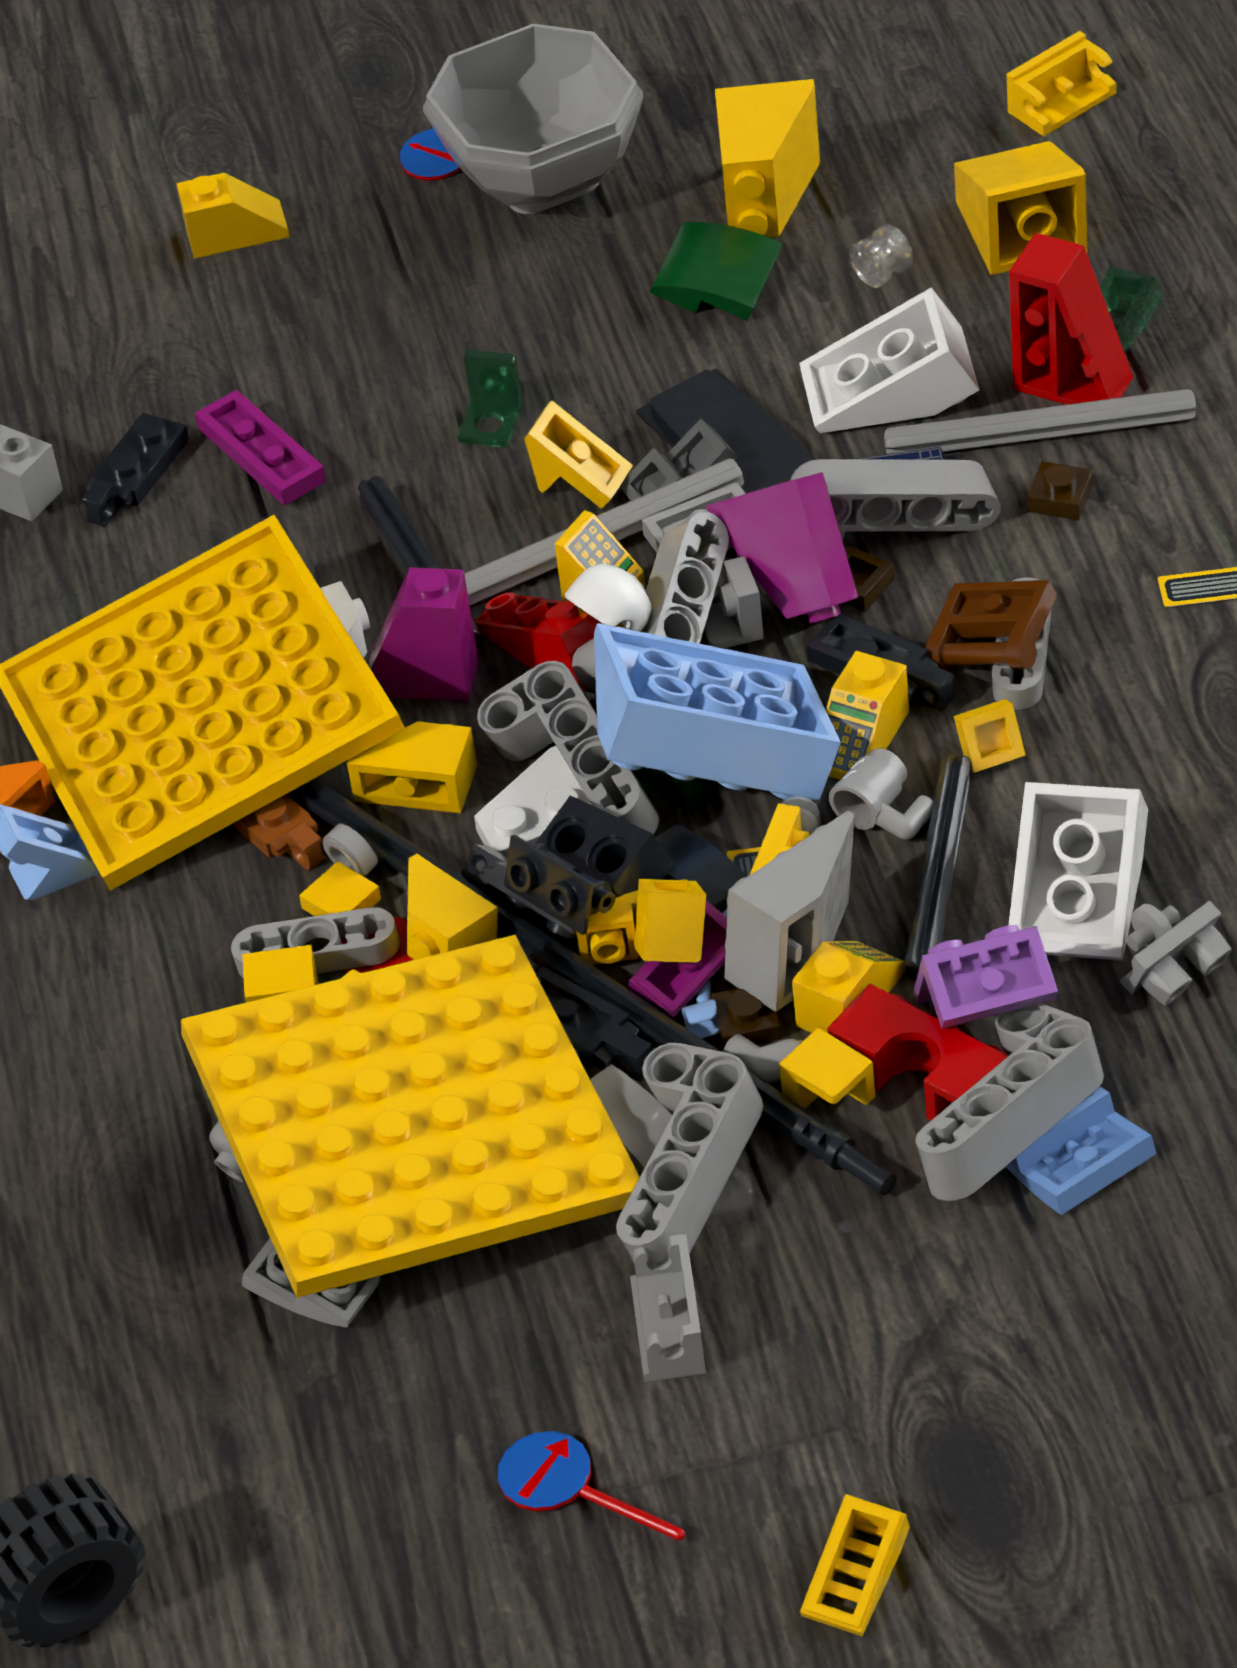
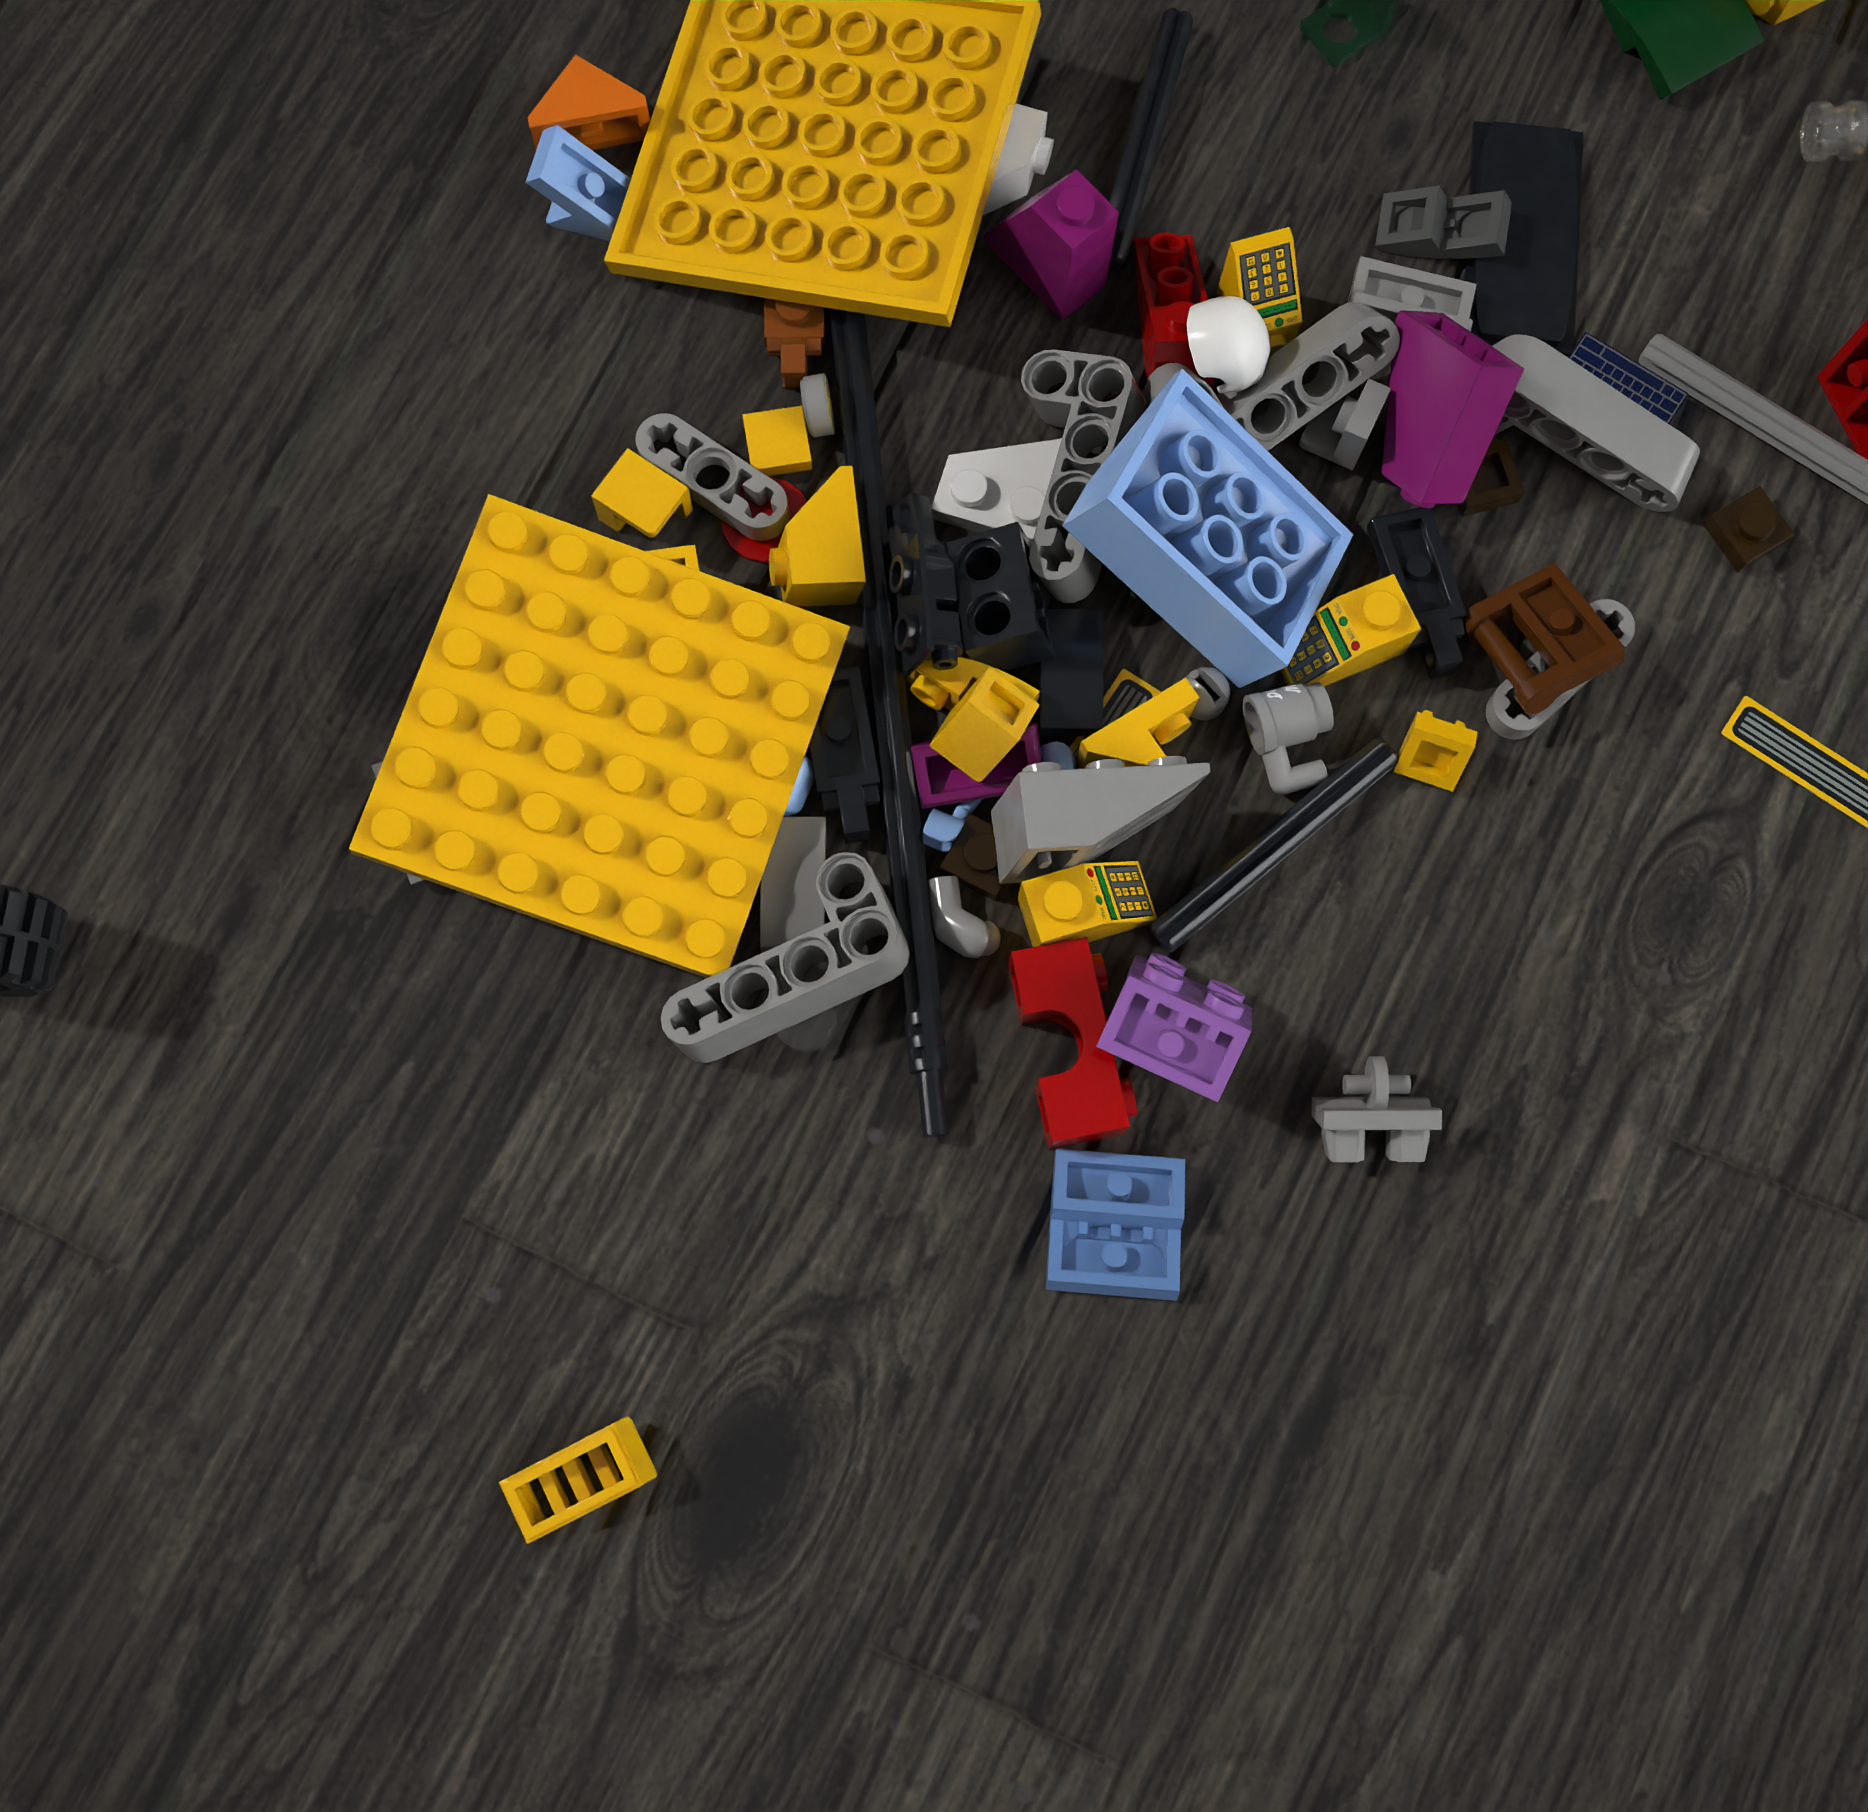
camera: 30 degrees right, 30 degrees up
yellow slope [347,721,477,813] -> none
light grey axle [465,458,744,606] -> none
blue piece [498,1431,685,1541] -> none
yellow slope [524,400,633,509] -> none
light grey hinge [630,1234,706,1382] -> none
yellow panel [779,1027,875,1108] -> none
white slope [799,287,979,433] -> none
light grey beam [915,1003,1104,1201] -> none
white slope [1009,782,1148,961] -> none

